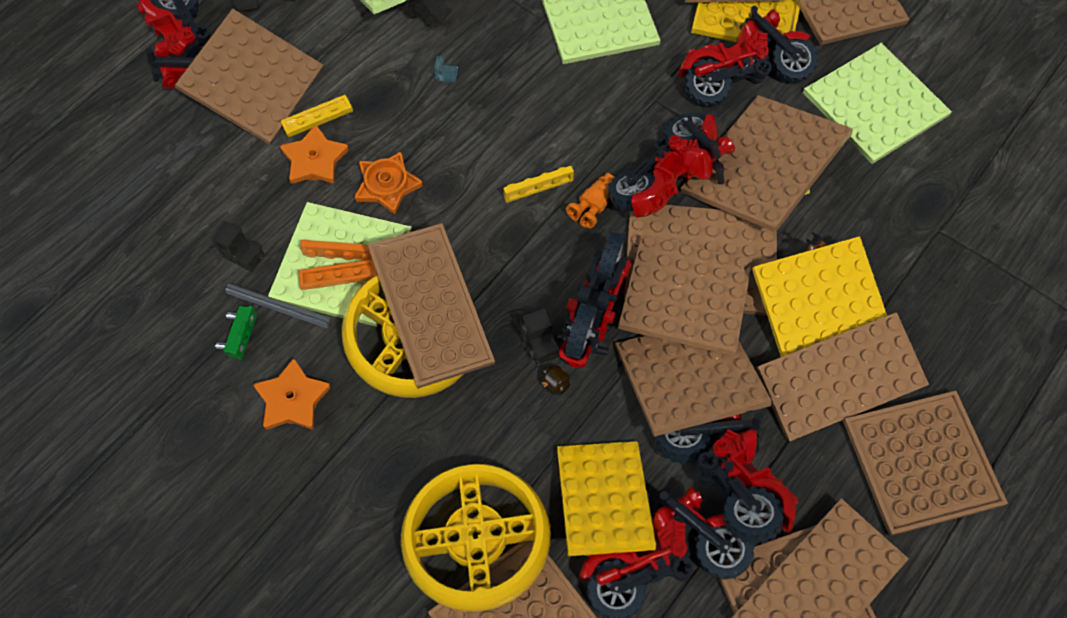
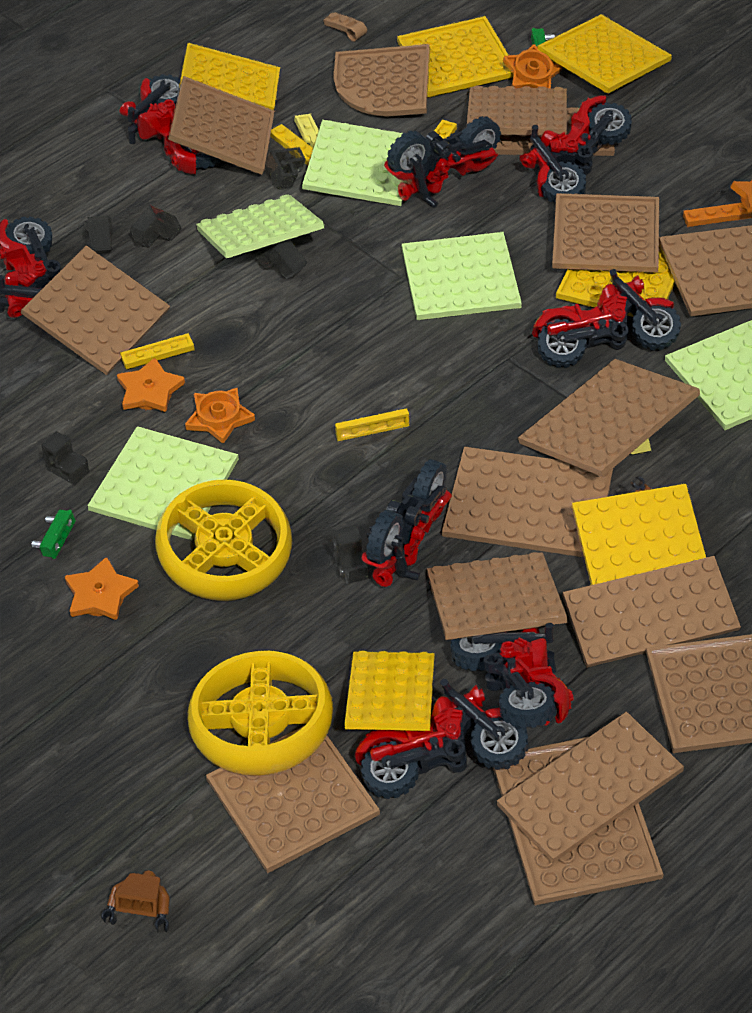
camera: 10 degrees right, 15 degrees down
dark grey axle [225,283,331,328] -> none
orange plate [298,259,377,290] -> none
orange plate [300,240,372,261] -> none
medium nougat plate [368,223,495,389] -> none
clear light blue panel [435,56,458,82] -> none
dark brown head [541,366,571,395] -> none
orange piece [566,173,616,228] -> none
piece [608,112,735,218] -> none
medium nougat plate [618,234,752,356] -> none

